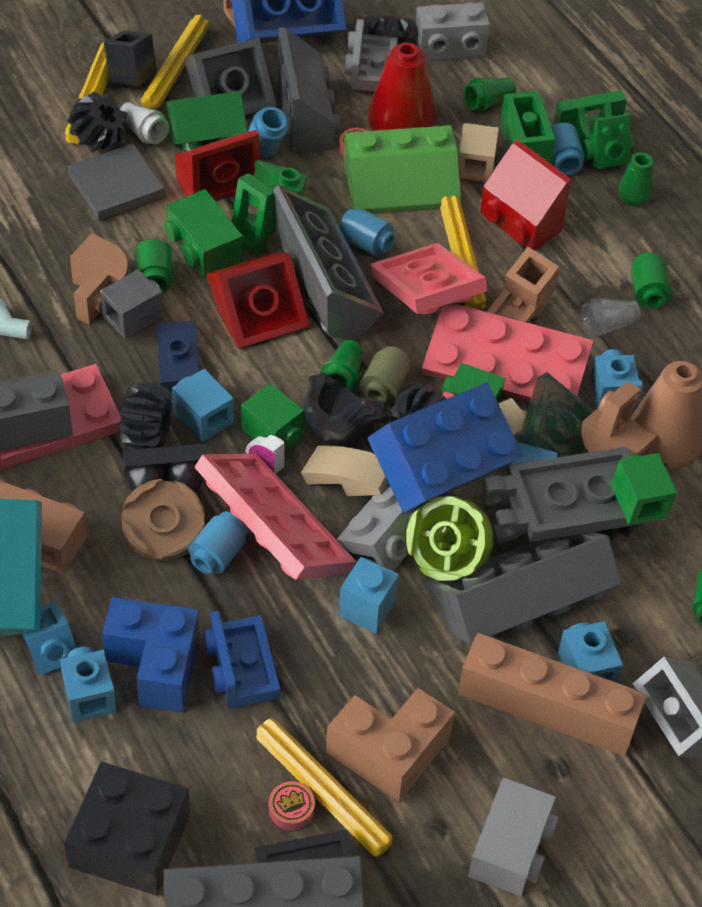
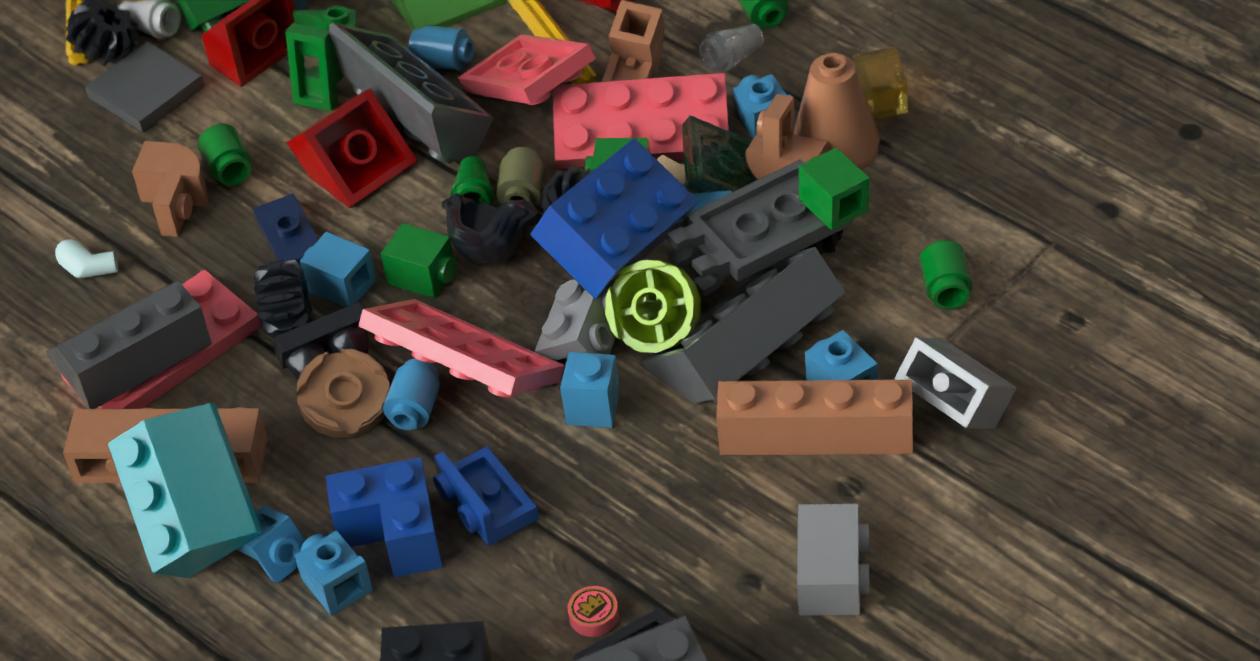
camera: 10 degrees left, 5 degrees down
flat silver brick [100,269,163,339] -> none
green brick [164,189,243,278] -> none
tile [246,435,285,474] -> none
yellow axle [256,718,393,857] -> none
tan slope [301,446,388,496] -> none
nougat brick [326,688,455,802] -> none

